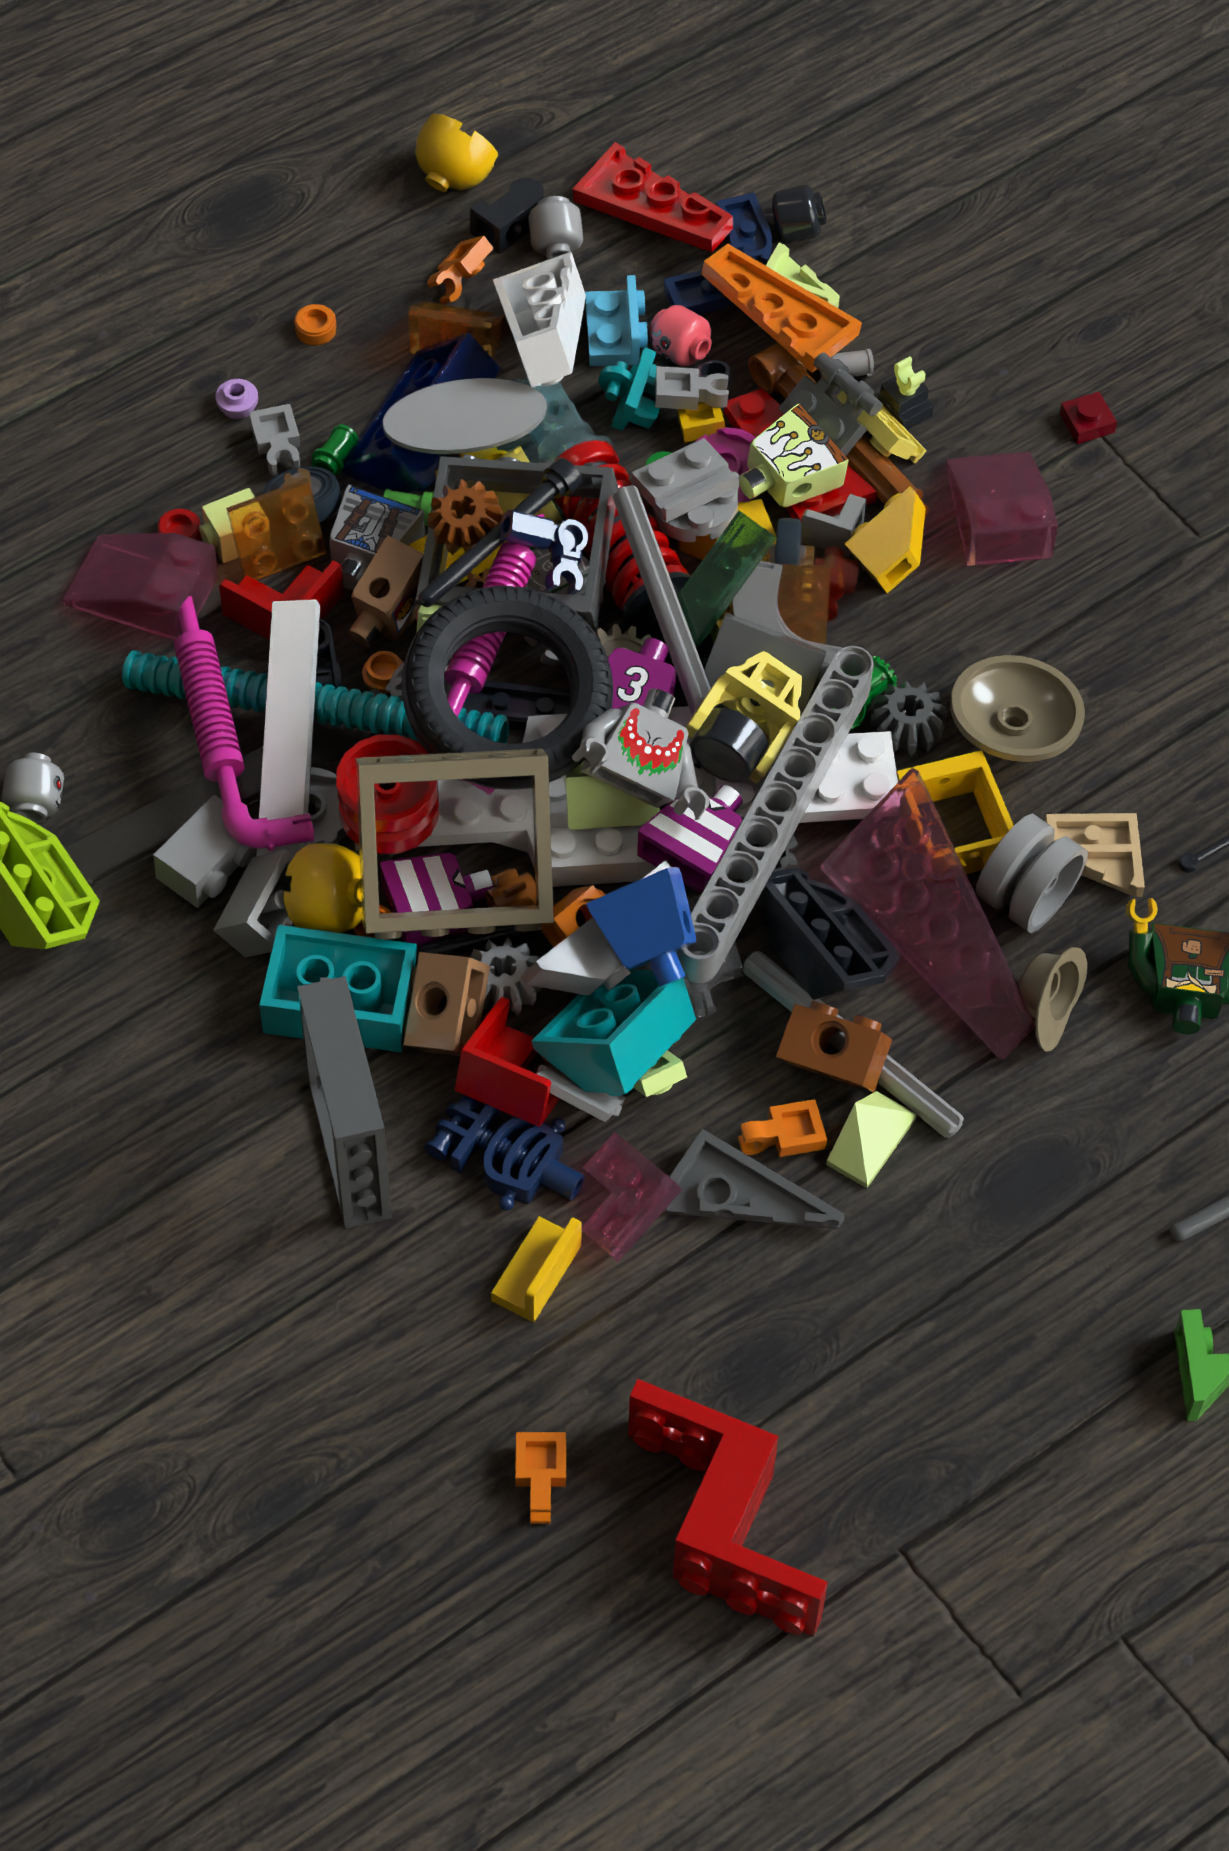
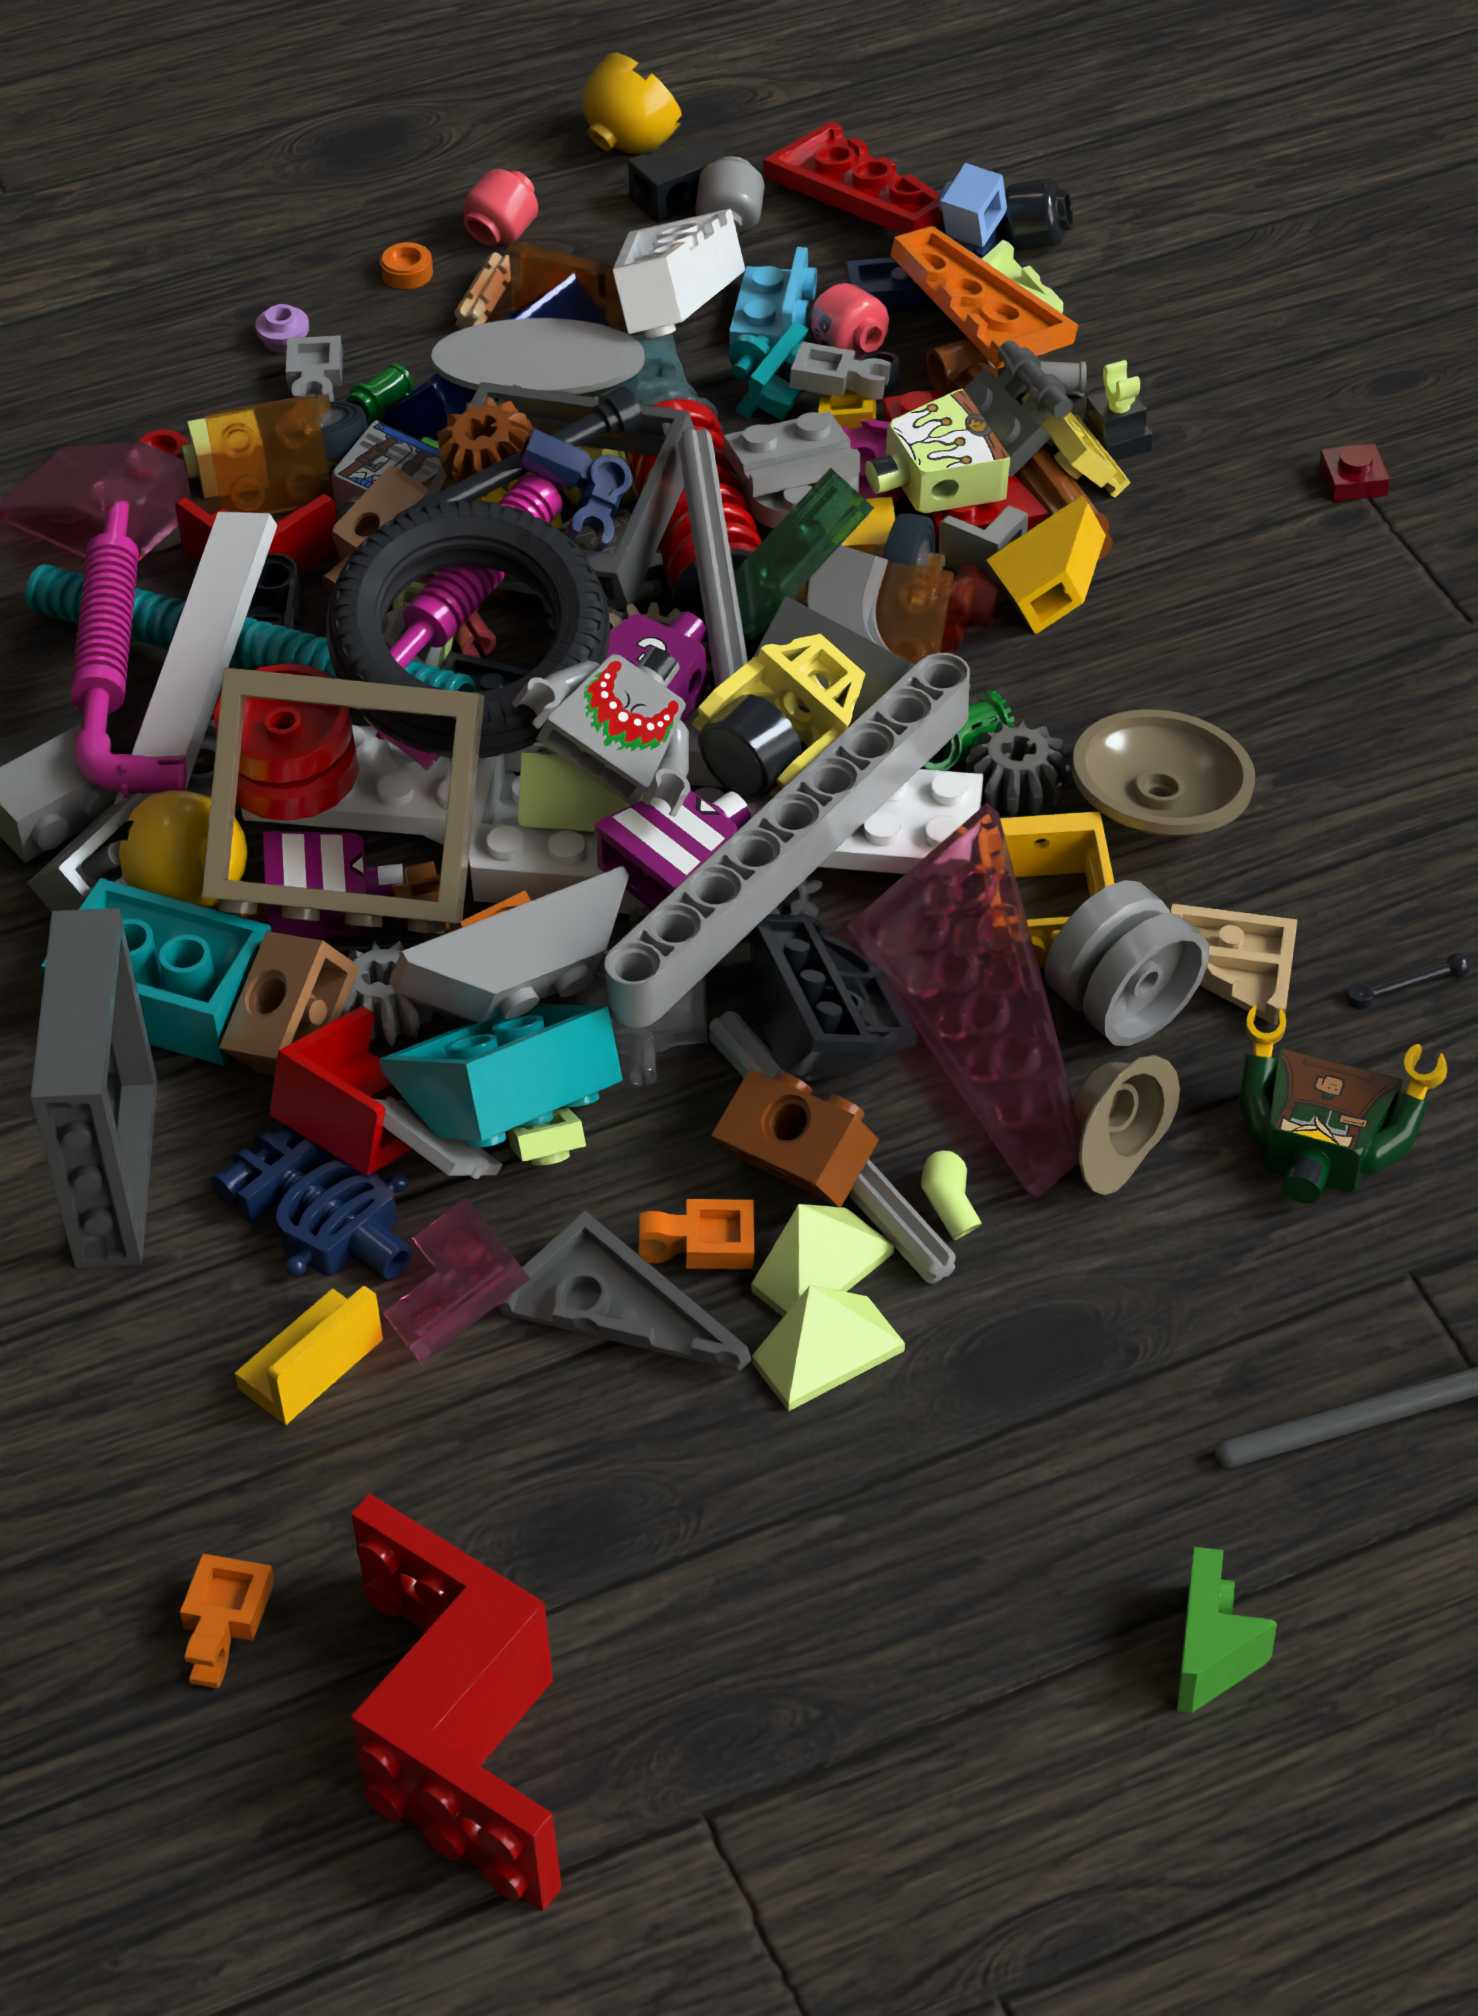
camera: 15 degrees right, 10 degrees down
orange plate [427,236,493,304] -> none
blue torso [586,867,696,988] -> none
clear pink slope [946,452,1058,566] -> none
none -> tan axle [455,252,515,330]
none -> coral head [462,169,538,247]
none -> yellowish green slope [752,1285,905,1411]
none -> yellowish green arm [921,1150,982,1240]
none -> light blue plate [939,163,1007,248]

